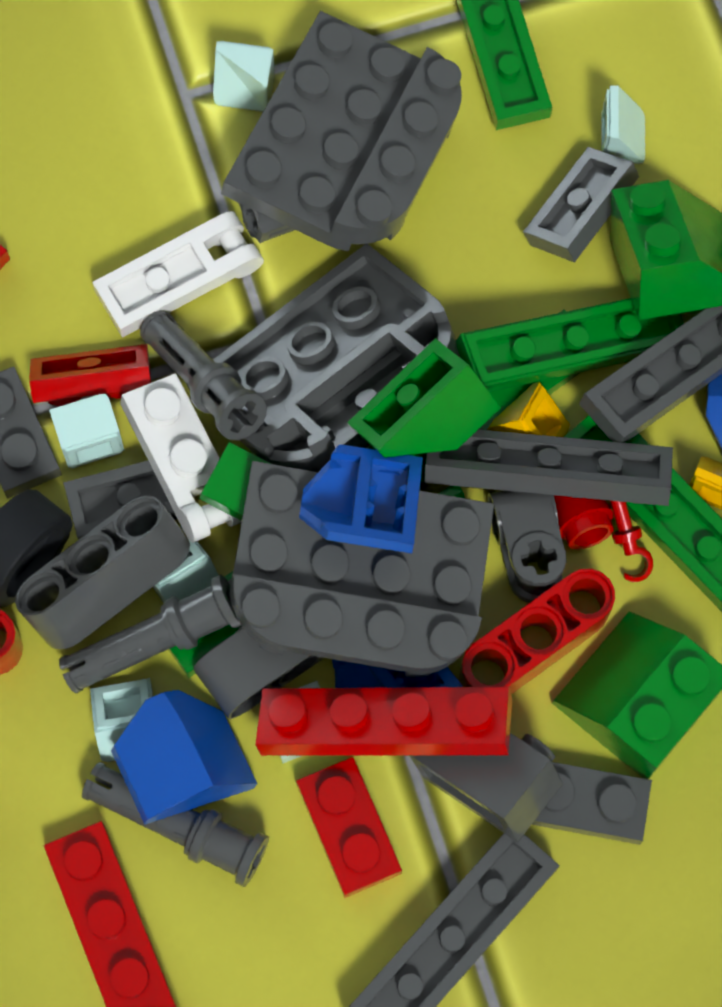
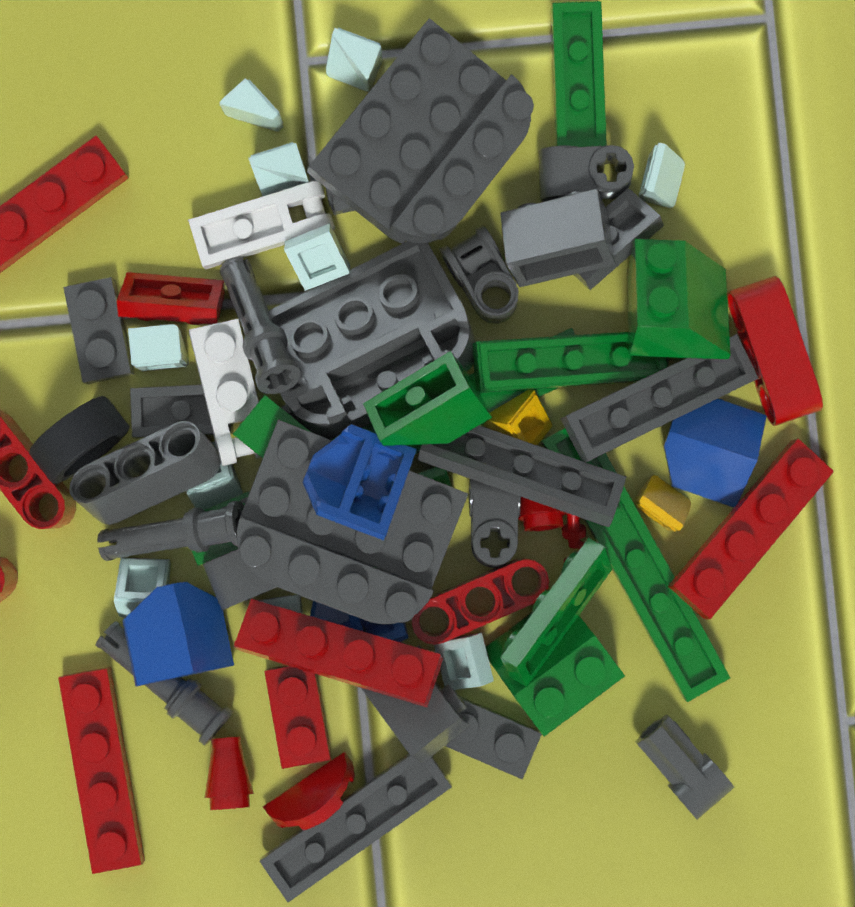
camera: 15 degrees right, 15 degrees up
none -> red cone [204,737,254,810]
none -> light aqua slope [219,78,283,132]
none -> light aqua slope [249,142,309,196]
none -> red tile [263,752,355,830]
none -> light aqua plate [284,223,350,291]
none -> light aqua plate [434,633,494,690]
none -> dark grey piece [439,225,519,324]
none -> brick [500,189,616,287]
none -> green plate [500,538,613,687]
none -> dark grey piece [538,145,634,202]

